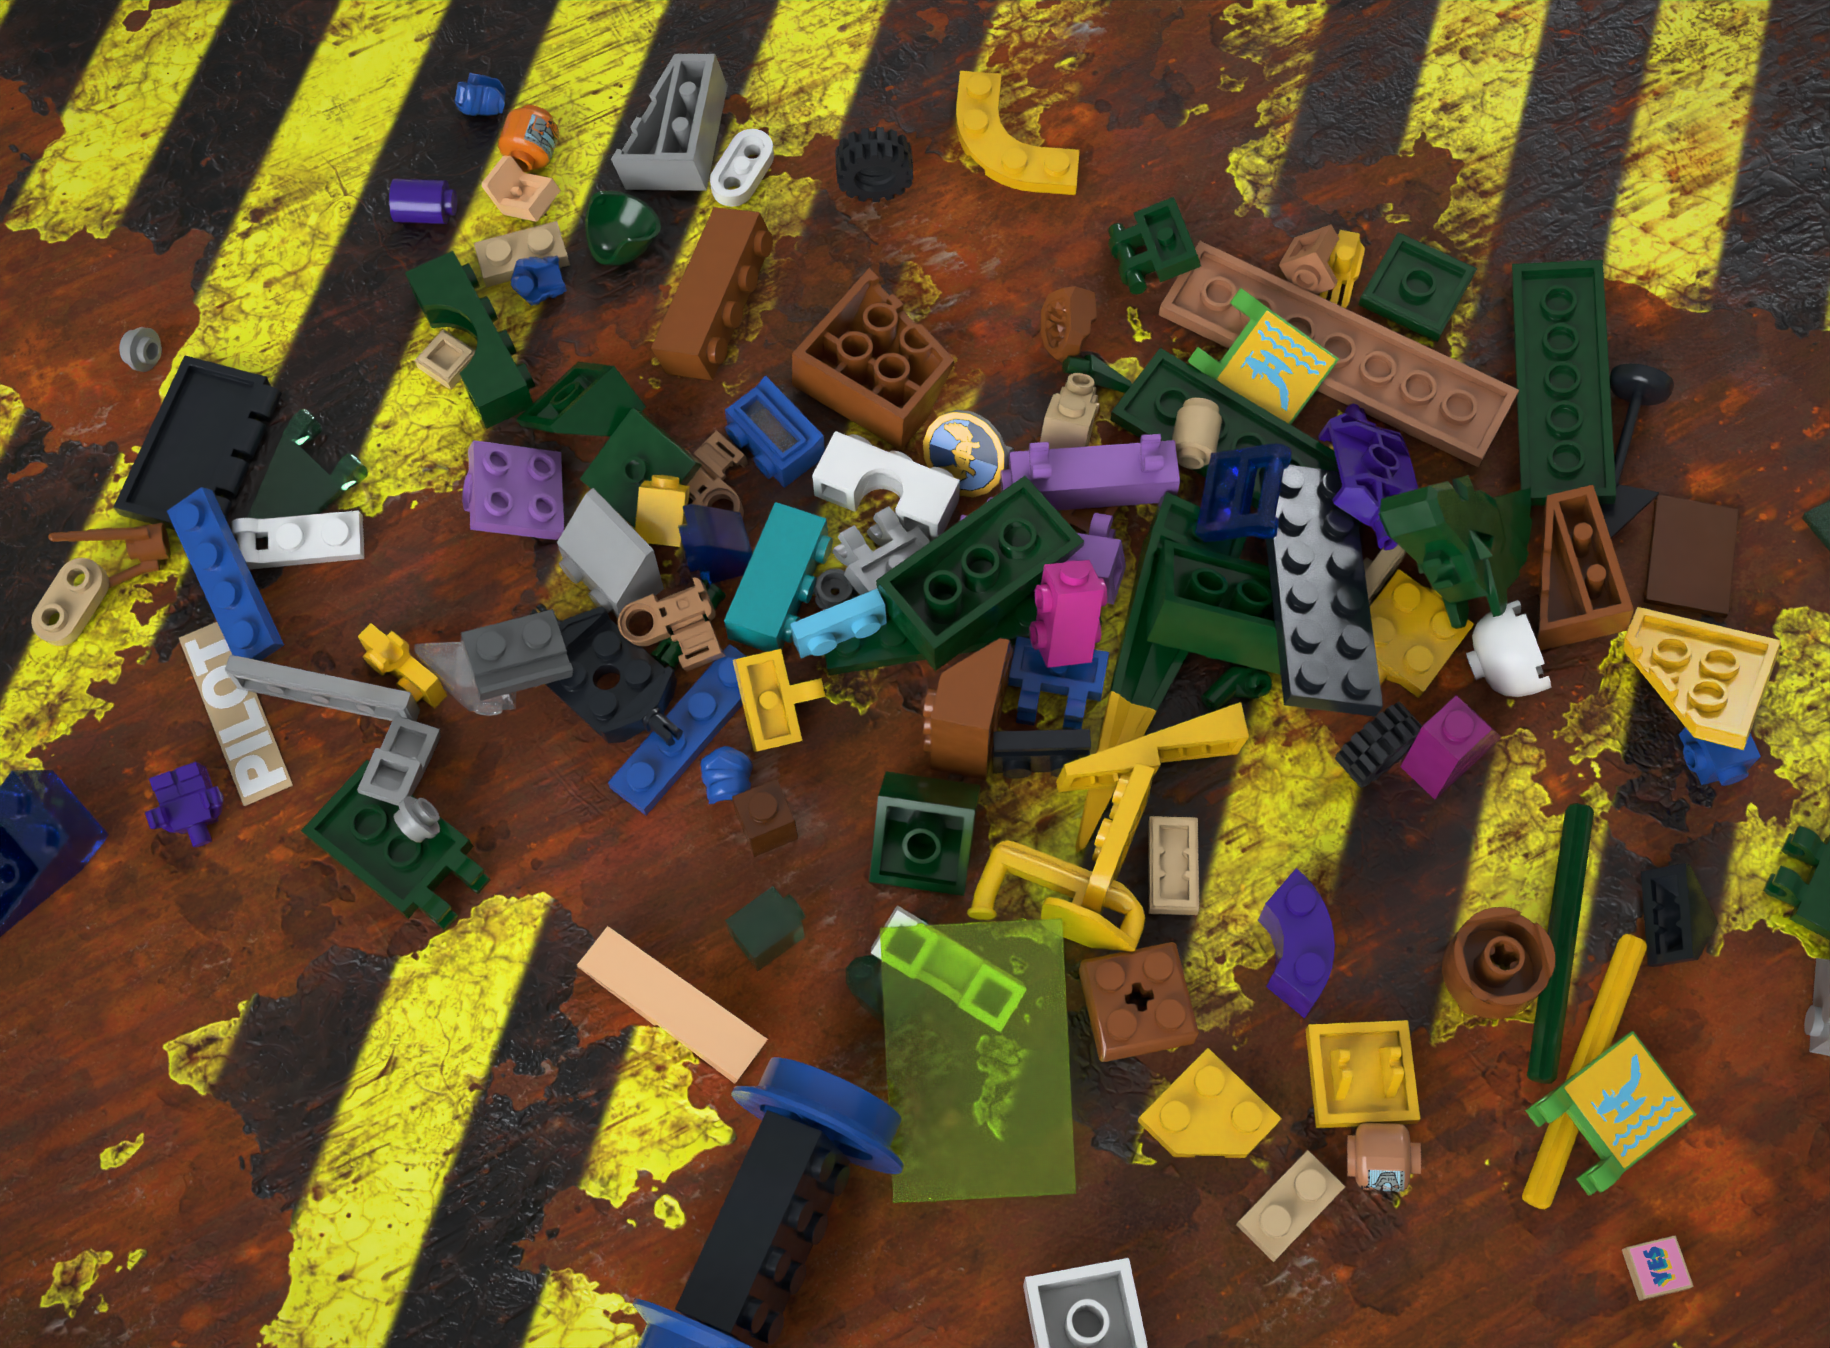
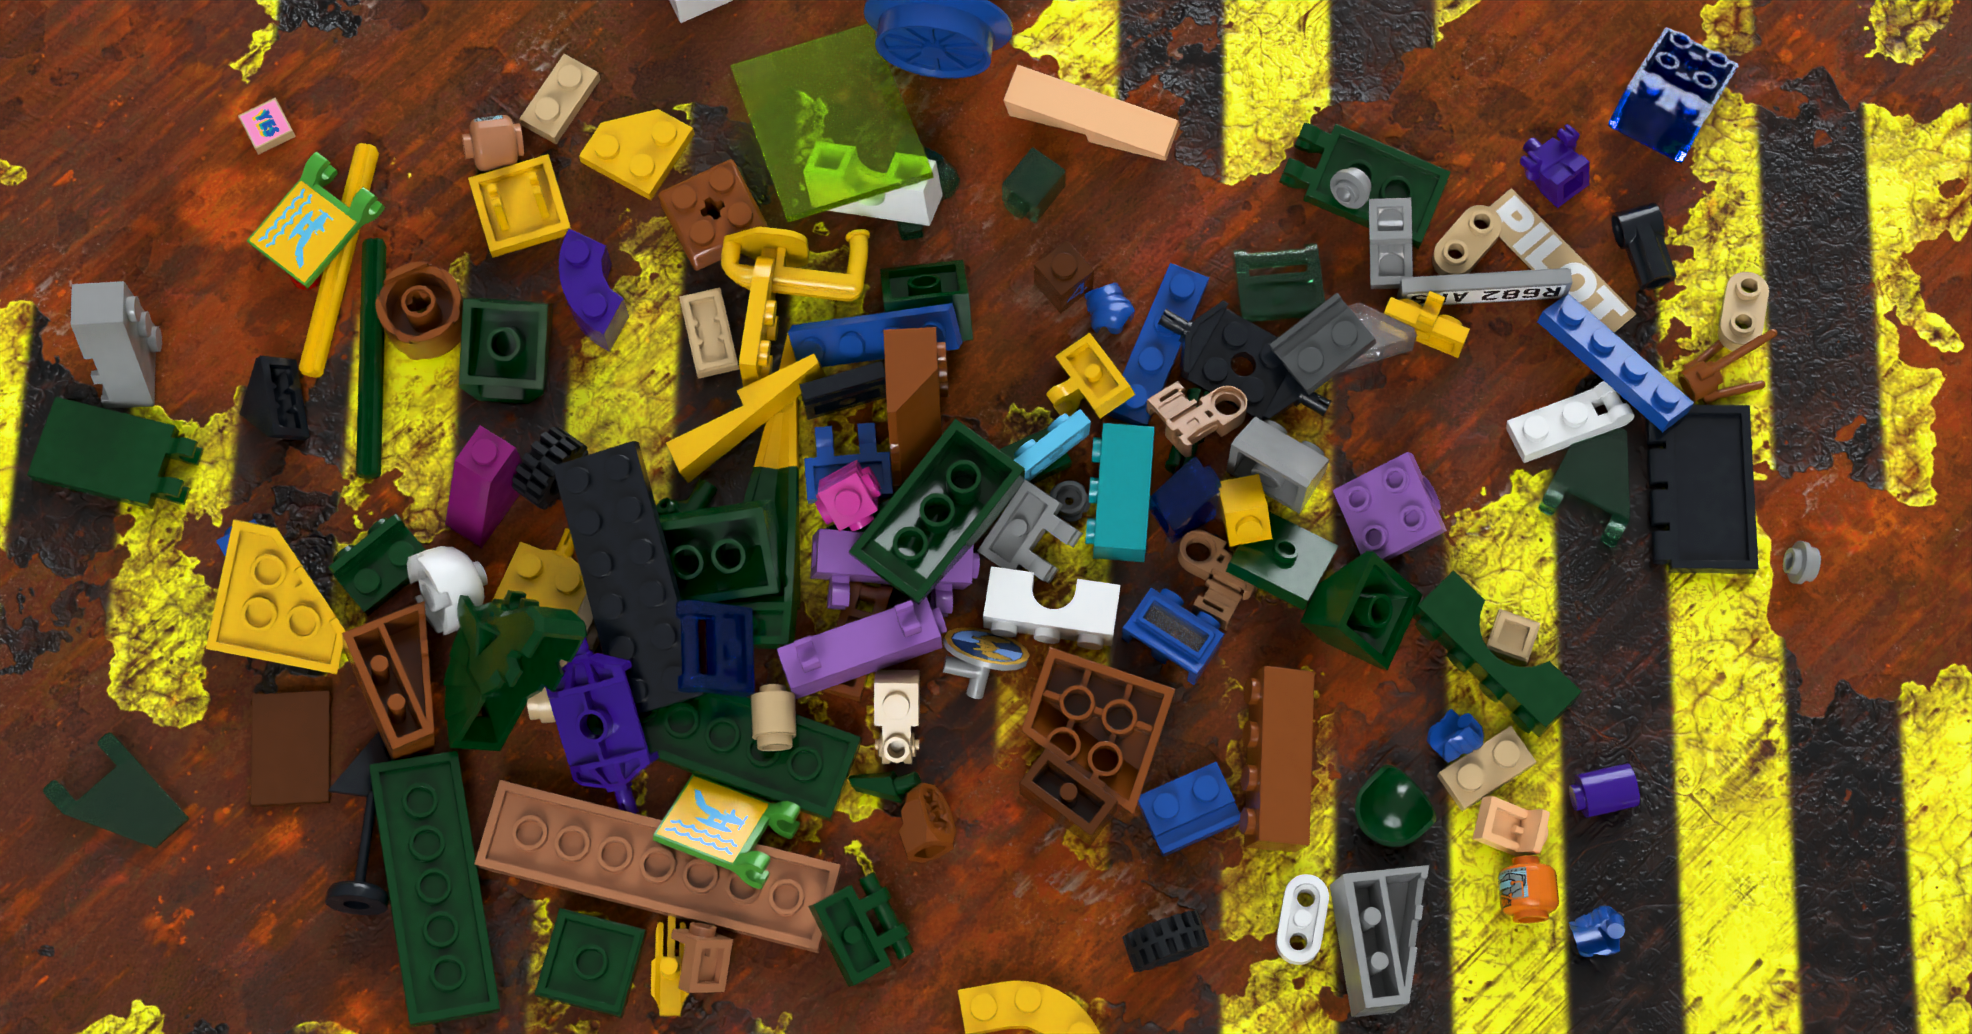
camera: 165 degrees right, 5 degrees up
none -> dark green bracket [328,514,426,617]
none -> dark green slope [459,298,554,404]
none -> blue plate [788,303,963,367]
none -> reddish brown brick [1019,748,1118,846]
none -> blue plate [1138,761,1241,857]
none -> clear green plate [1233,243,1325,322]
none -> tan plate [1432,205,1502,275]
none -> black piece [1611,202,1677,291]

